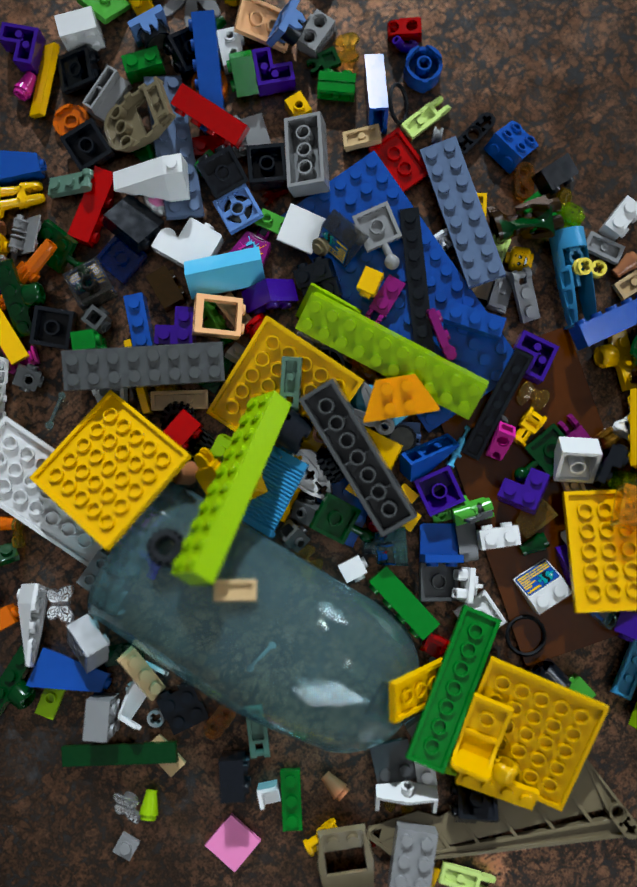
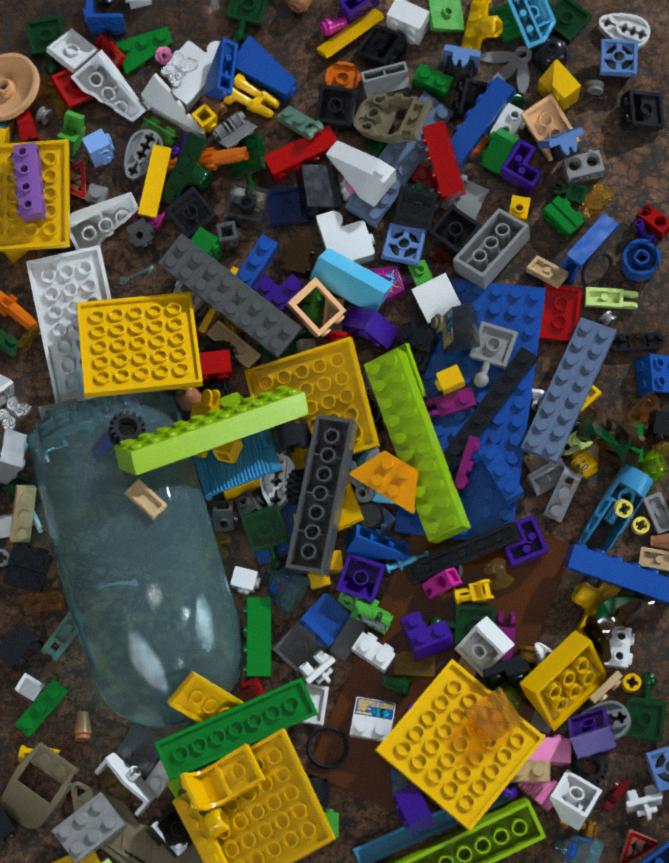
camera: 45 degrees right, 10 degrees down
sand green plate [280,356,303,412] -> none

